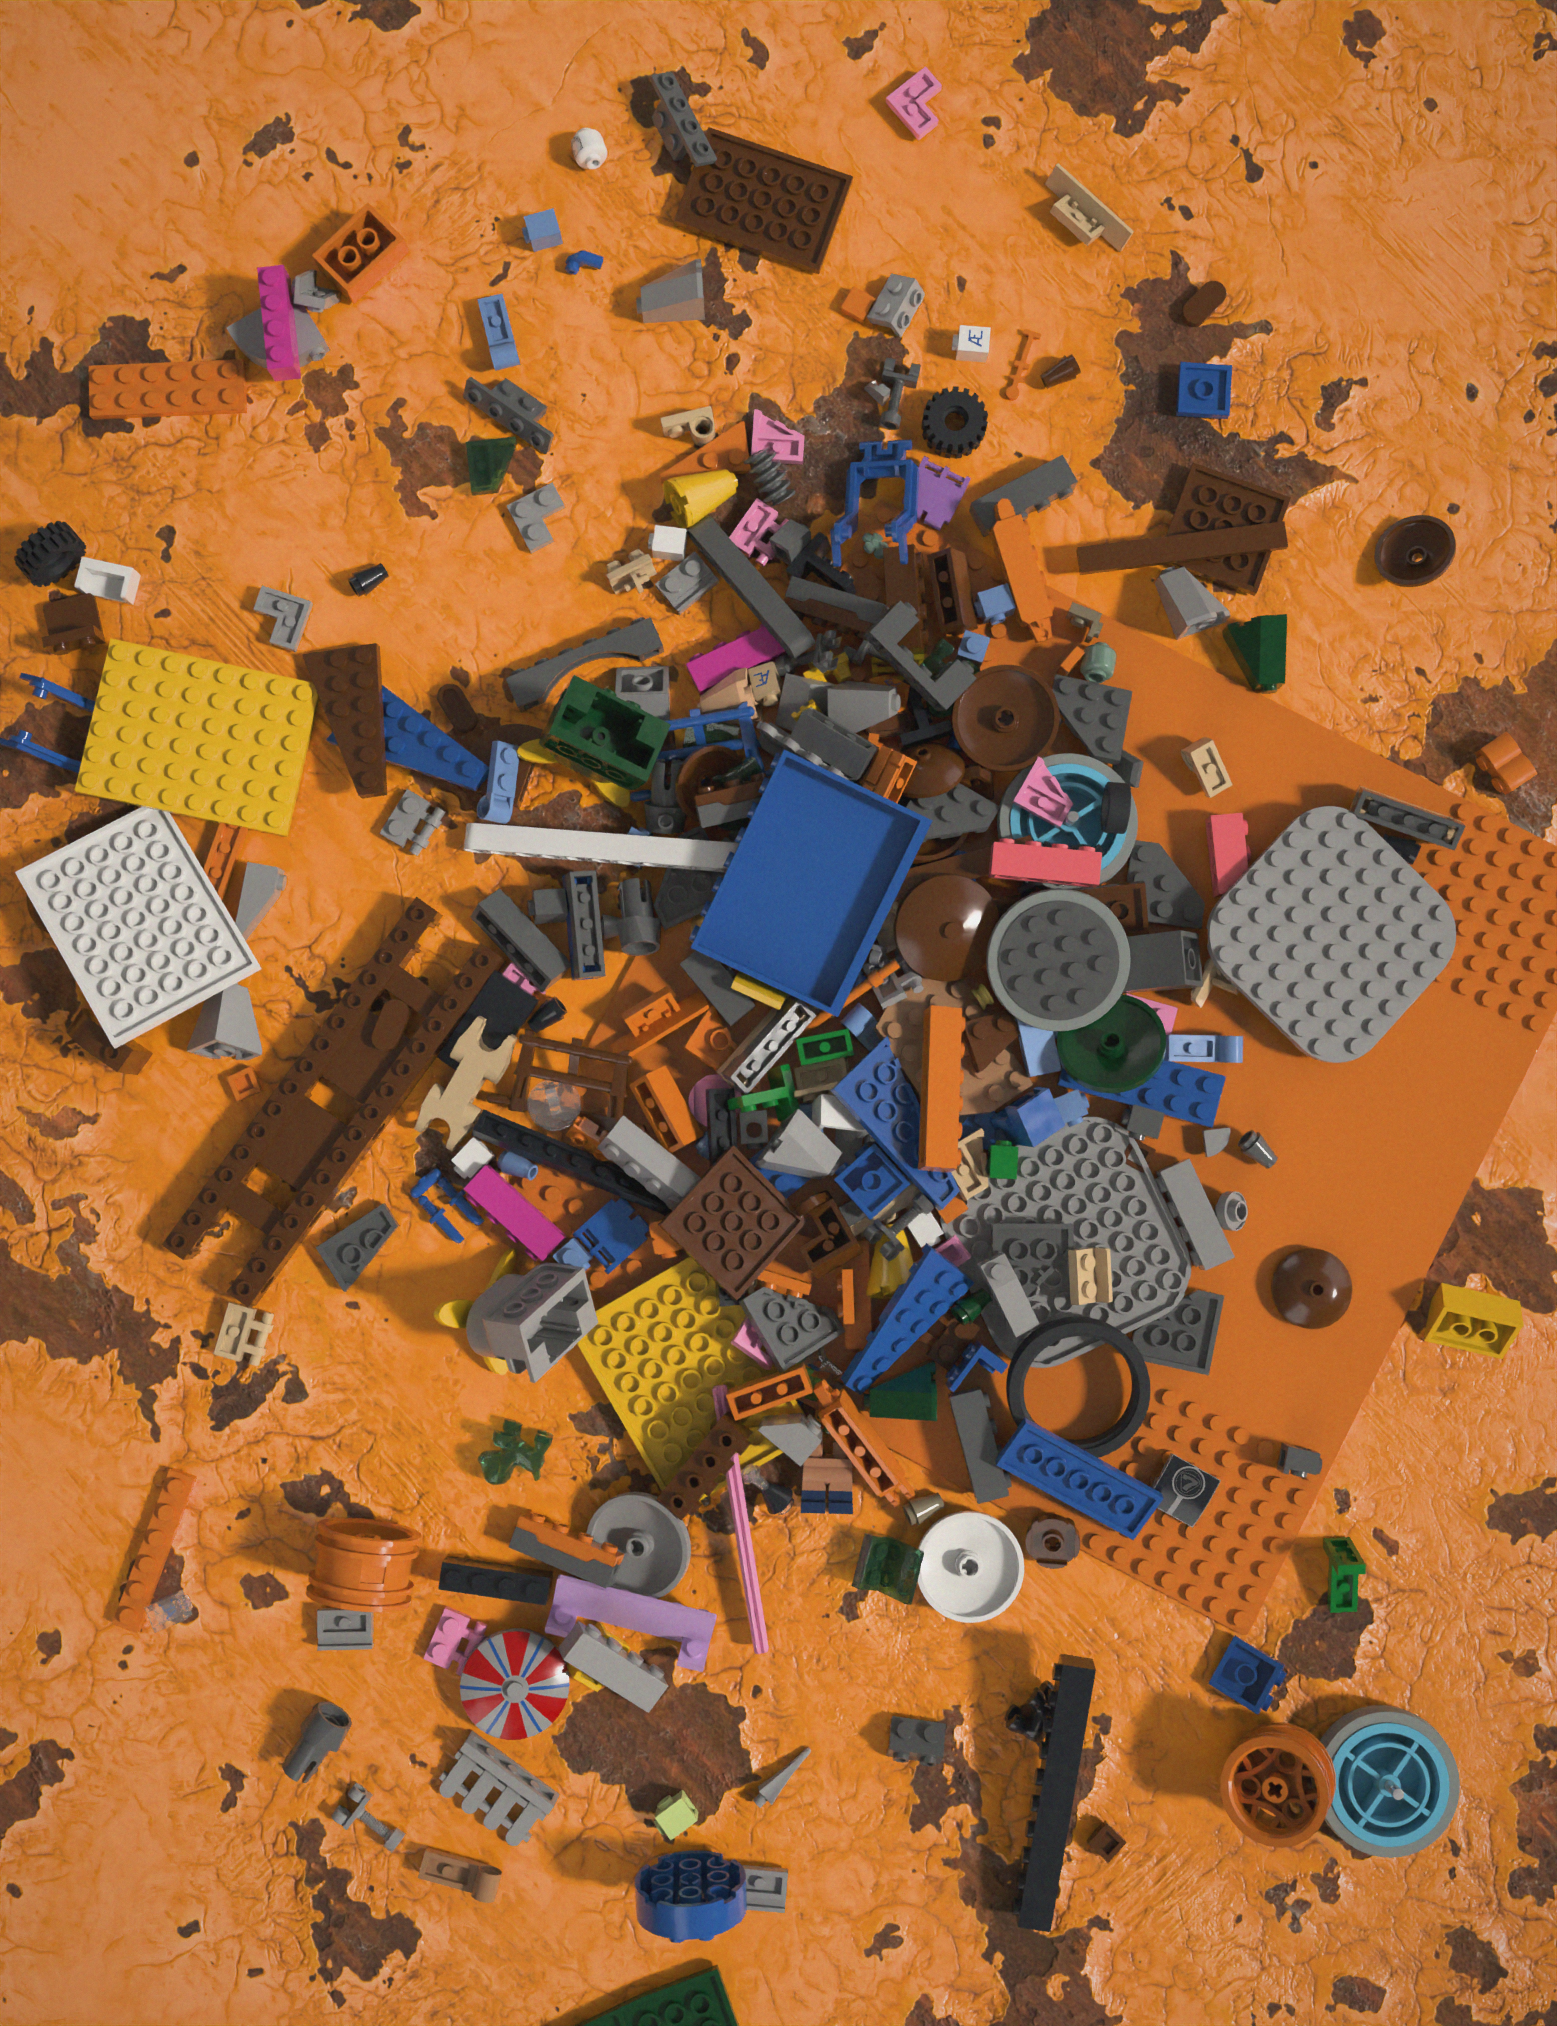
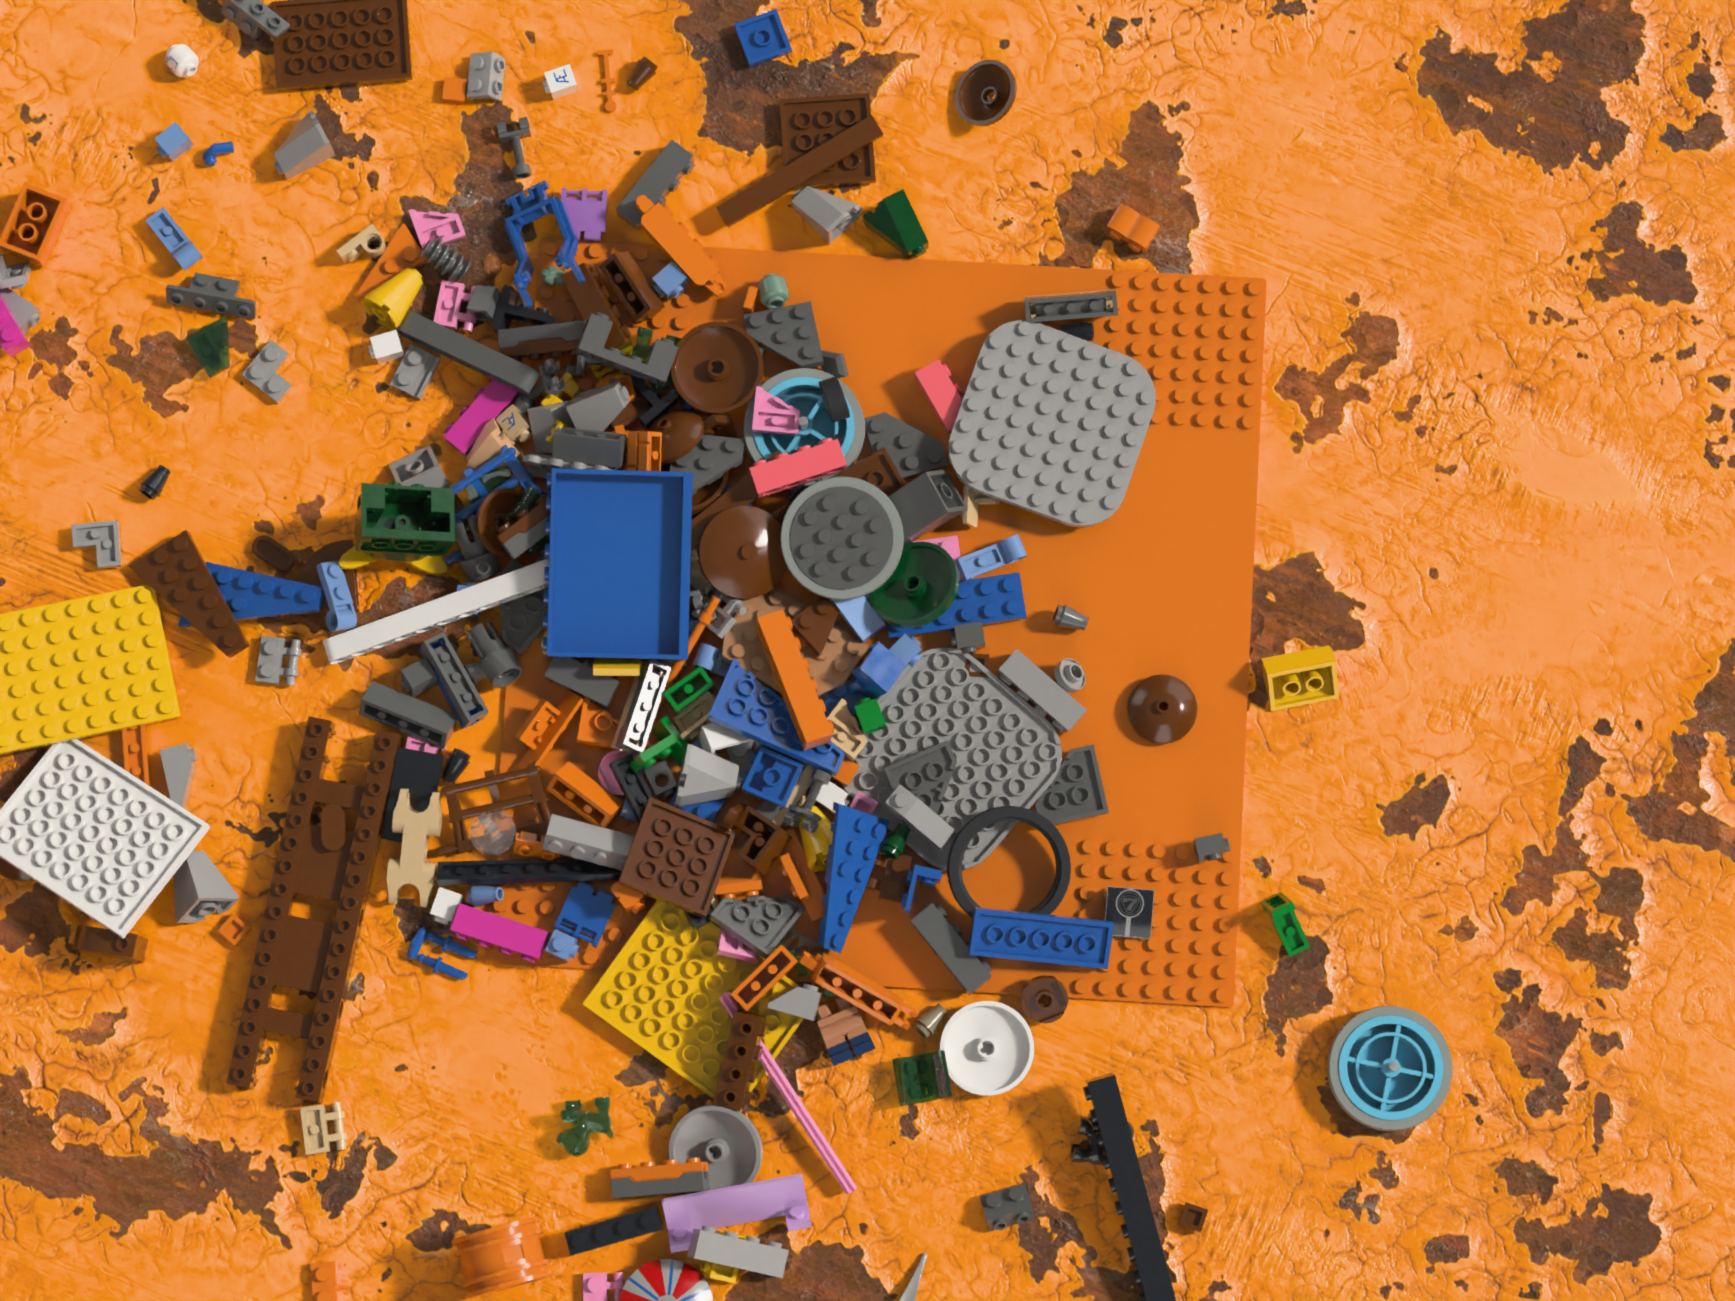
camera: 20 degrees left, 5 degrees down
dark grey wing [316,1203,400,1293] -> none
light grey brick [434,1248,598,1383] -> none
dark grey arch [506,617,664,713] -> none
tan hips [606,549,657,595] -> none
piece [741,1464,794,1515] -> none
light grey tile [864,380,890,407] -> none
dark green slope [864,1360,937,1421] -> none
black tyre [921,386,988,459] -> none
medium blue brick [955,630,990,670] -> none
light yellow bush [971,983,994,1010] -> none
dark tan bracket [1066,602,1103,643] -> none
tan bracket [1068,1247,1113,1305] -> none
tan plate [1181,737,1232,798] -> none
light grey tile [1202,1128,1230,1157] -> none
blue plate [1208,1635,1287,1714] -> none
orange wheel [1220,1722,1336,1848] -> none

